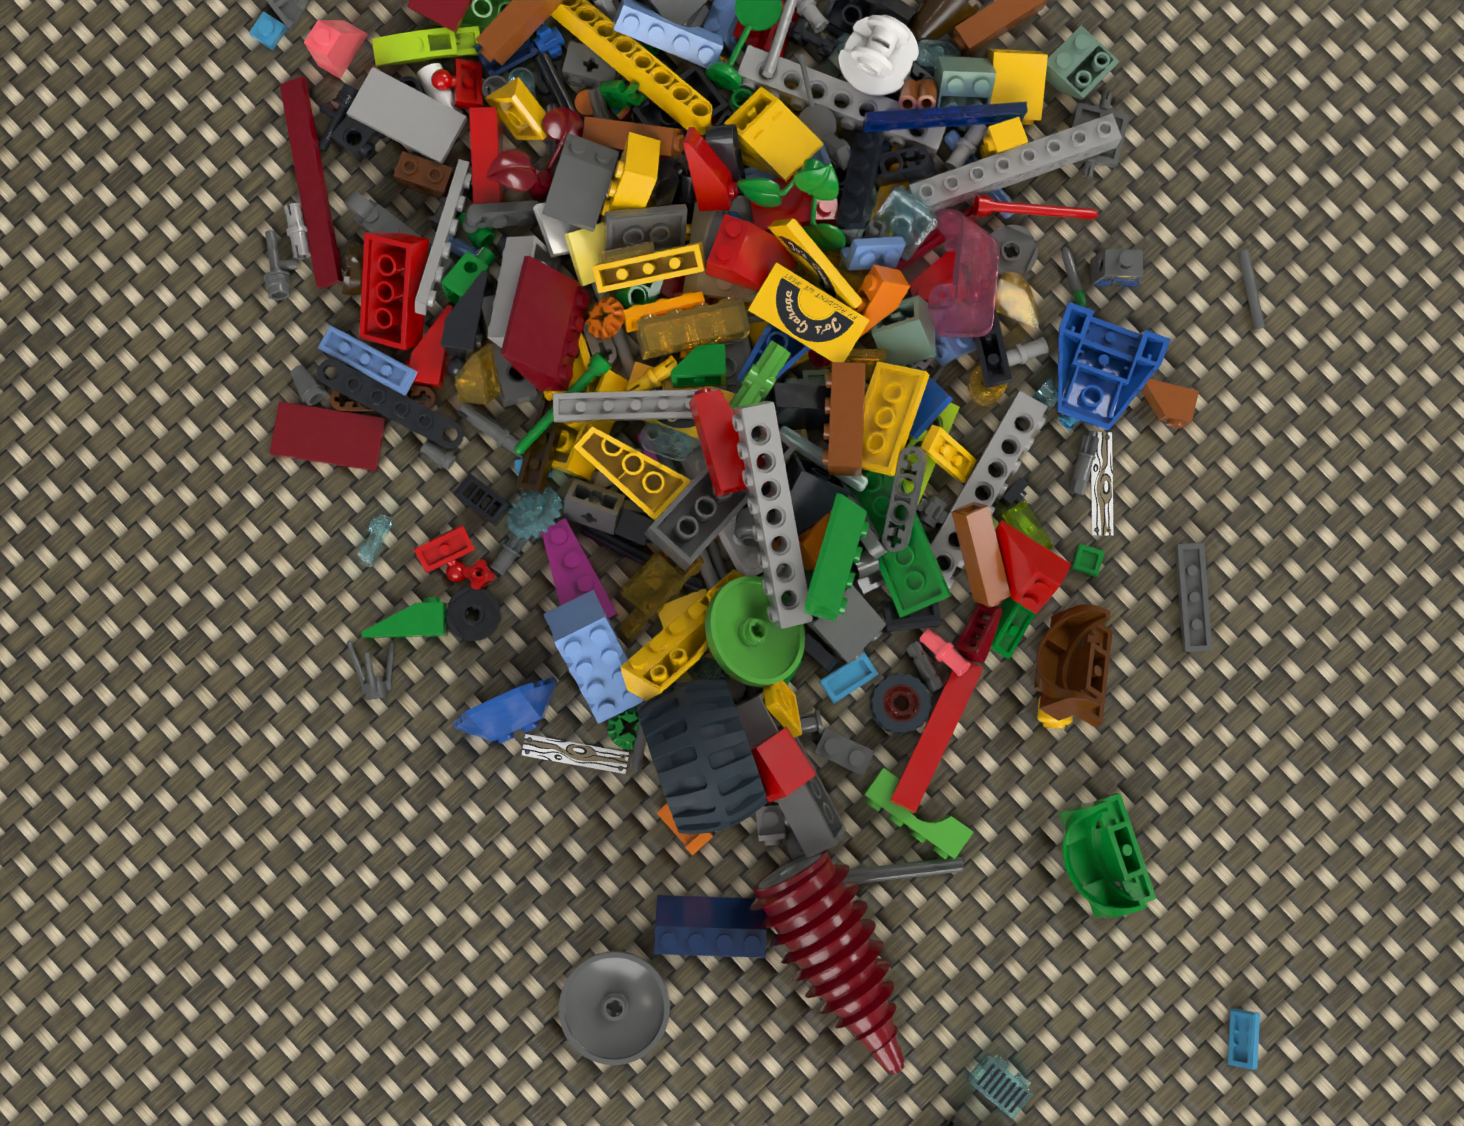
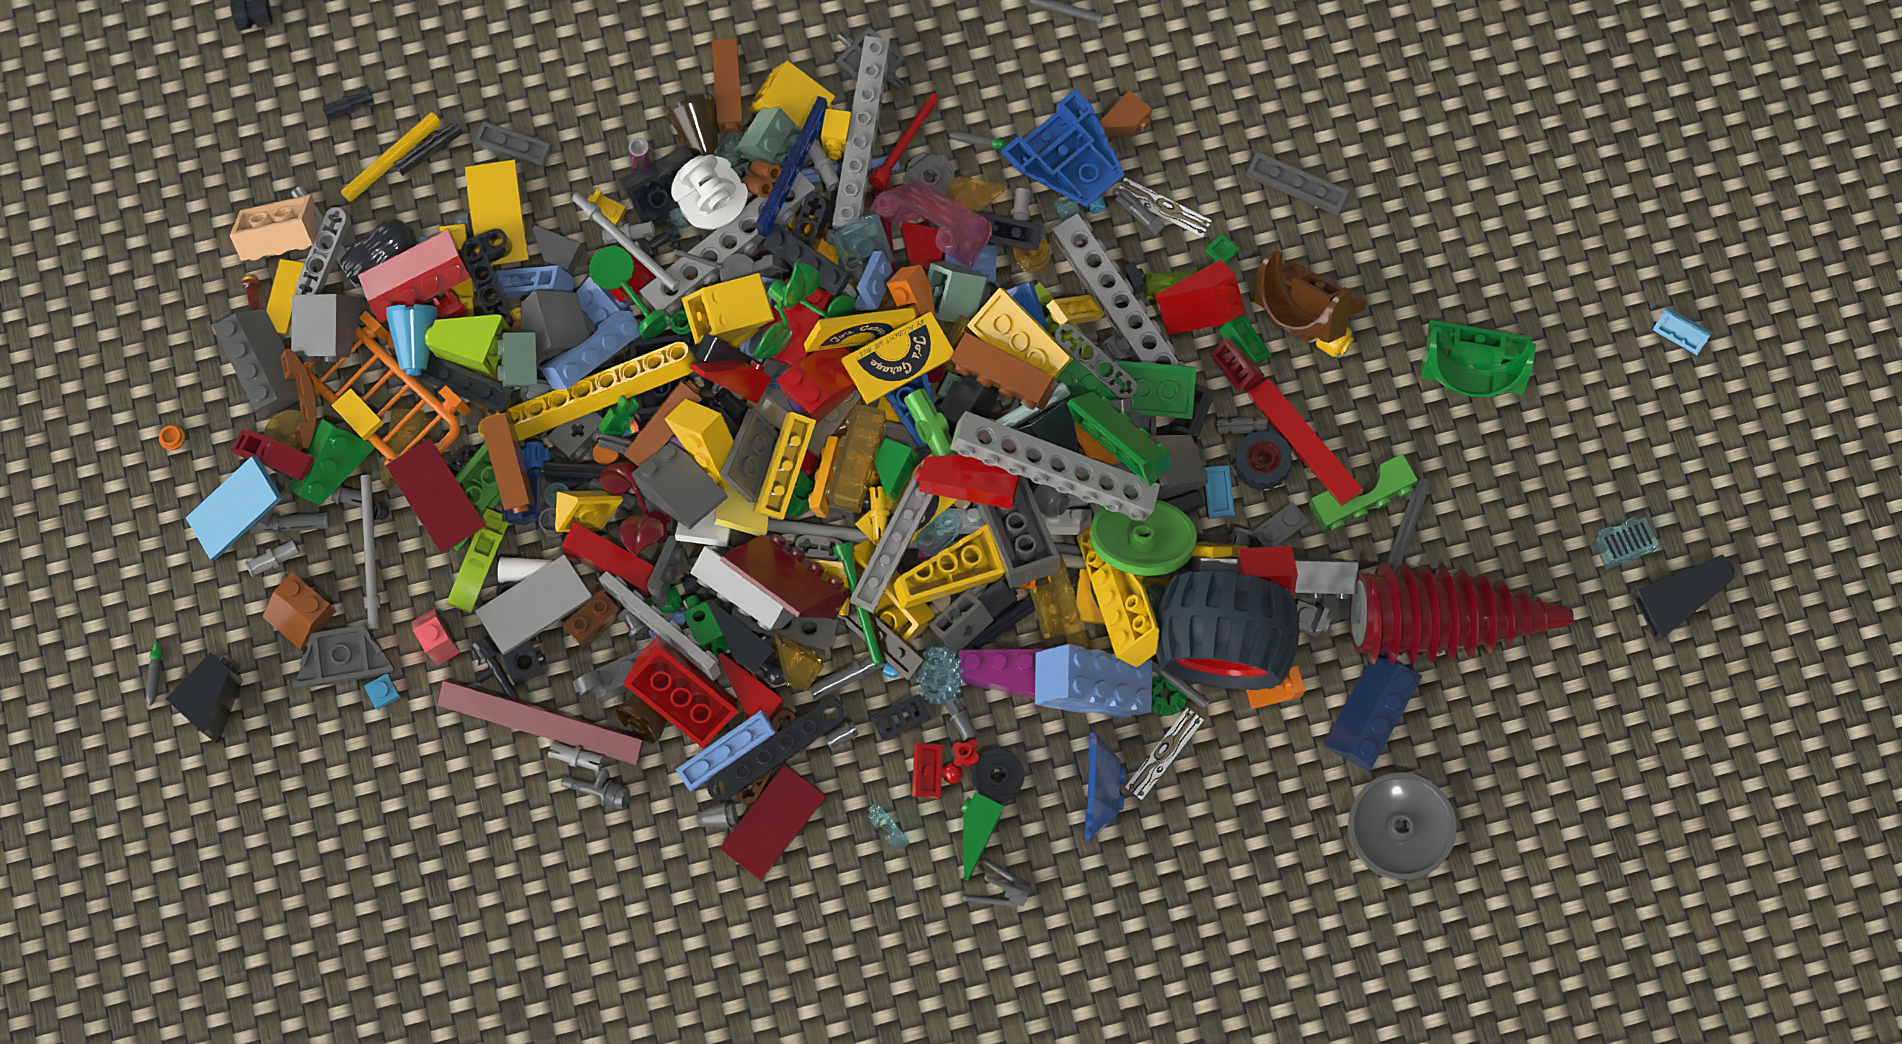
camera: 55 degrees left, 10 degrees down
red plate [431,58,483,109] -> none
orange gear [585,297,624,339] -> none
clear yellow tile [597,241,655,264] -> none
coral pin [919,628,971,677] -> none
brick [952,502,1011,607] -> none
sand green slope [1045,26,1120,100] -> none
dark grey torso [1090,249,1143,287] -> none

